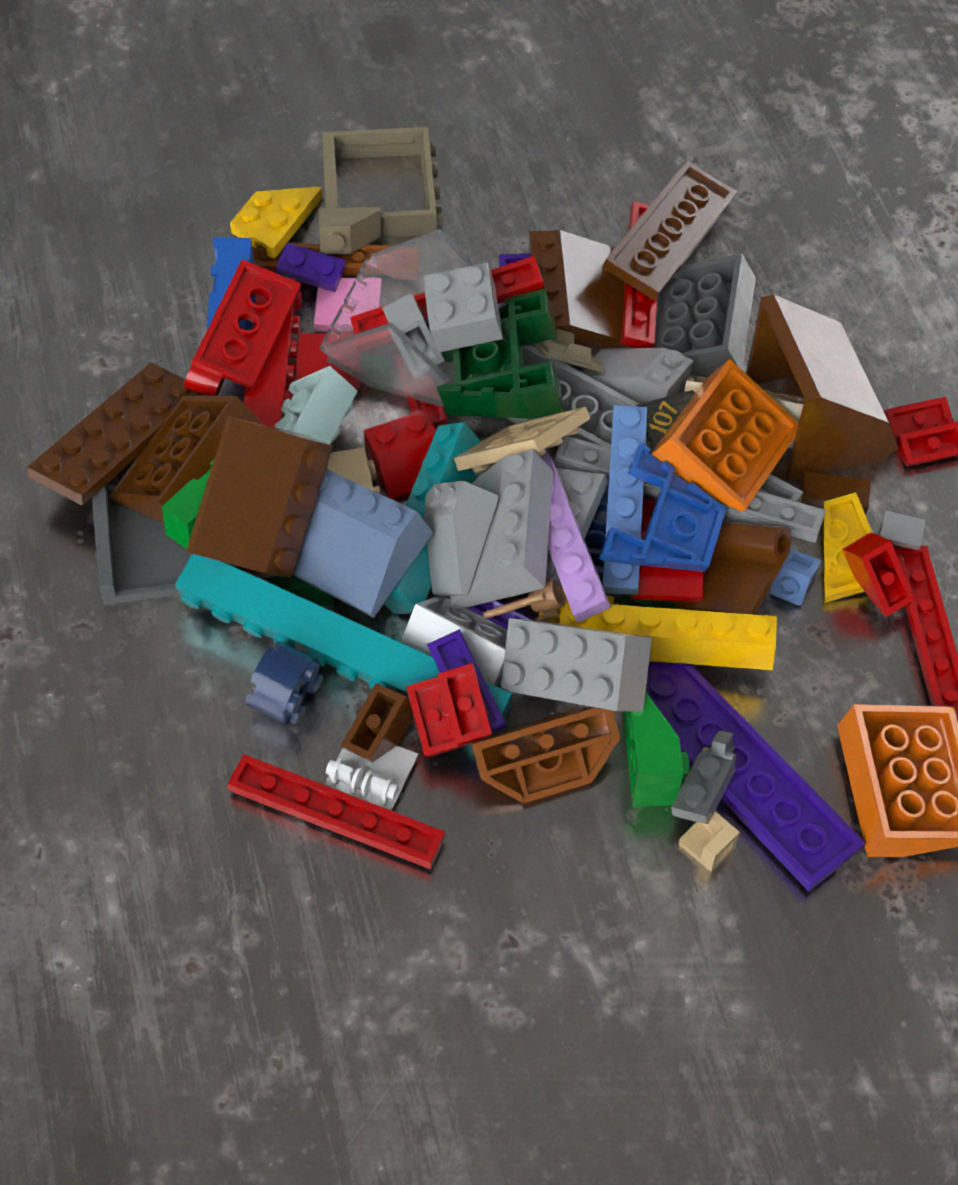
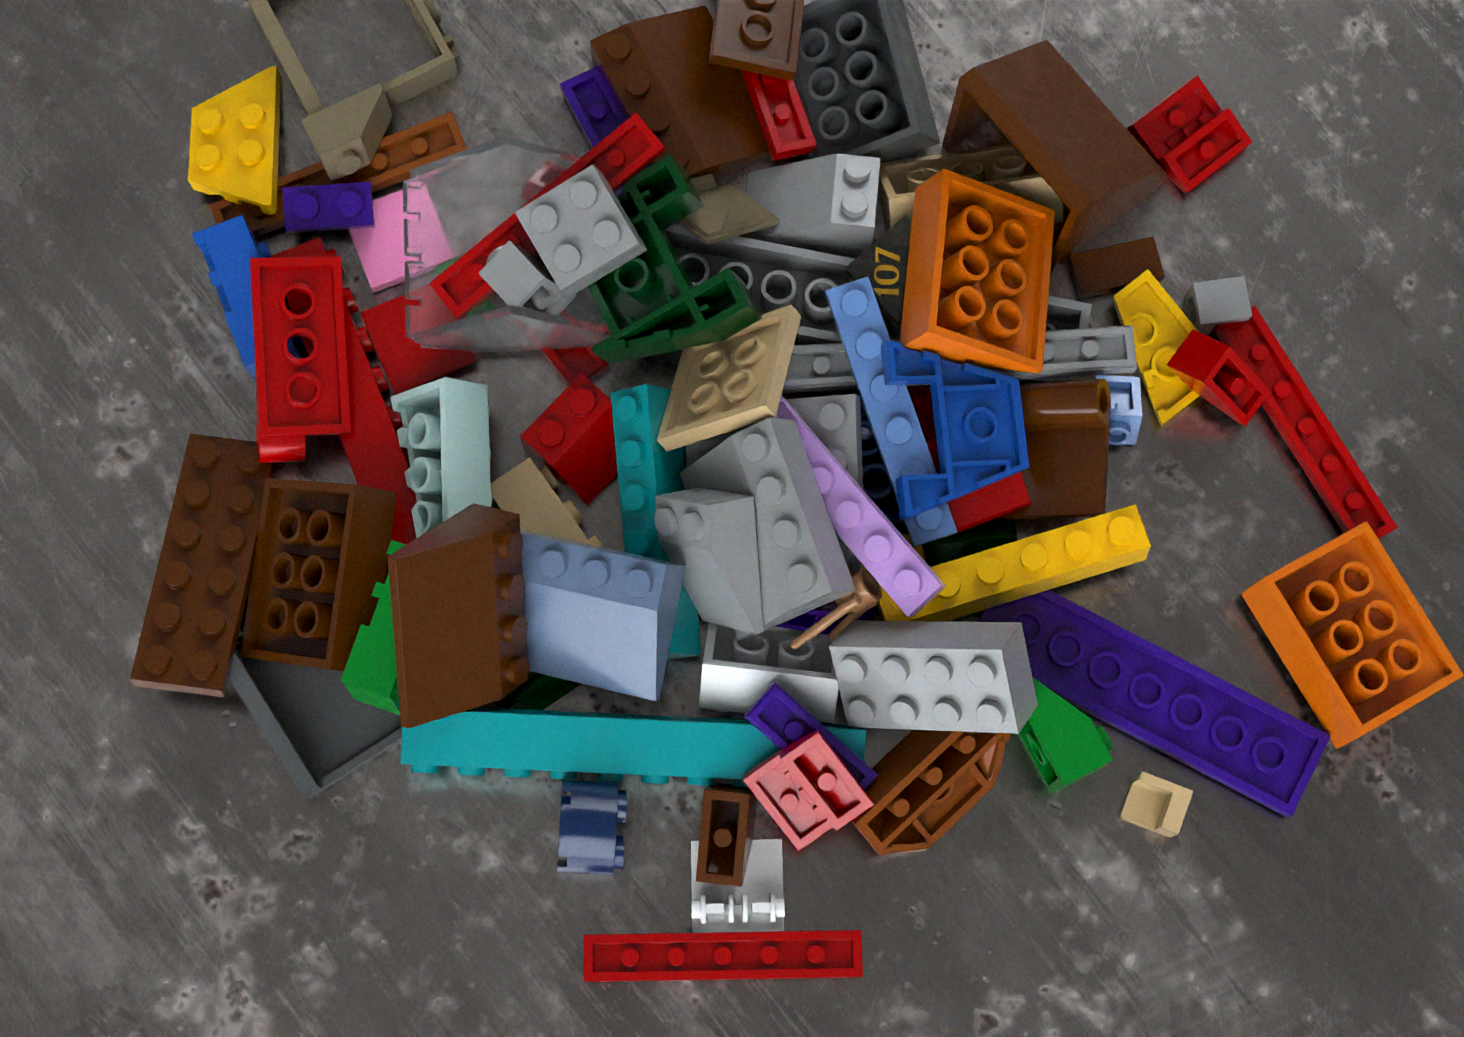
camera: 25 degrees left, 20 degrees up
dark grey hinge [671,730,736,824] -> none

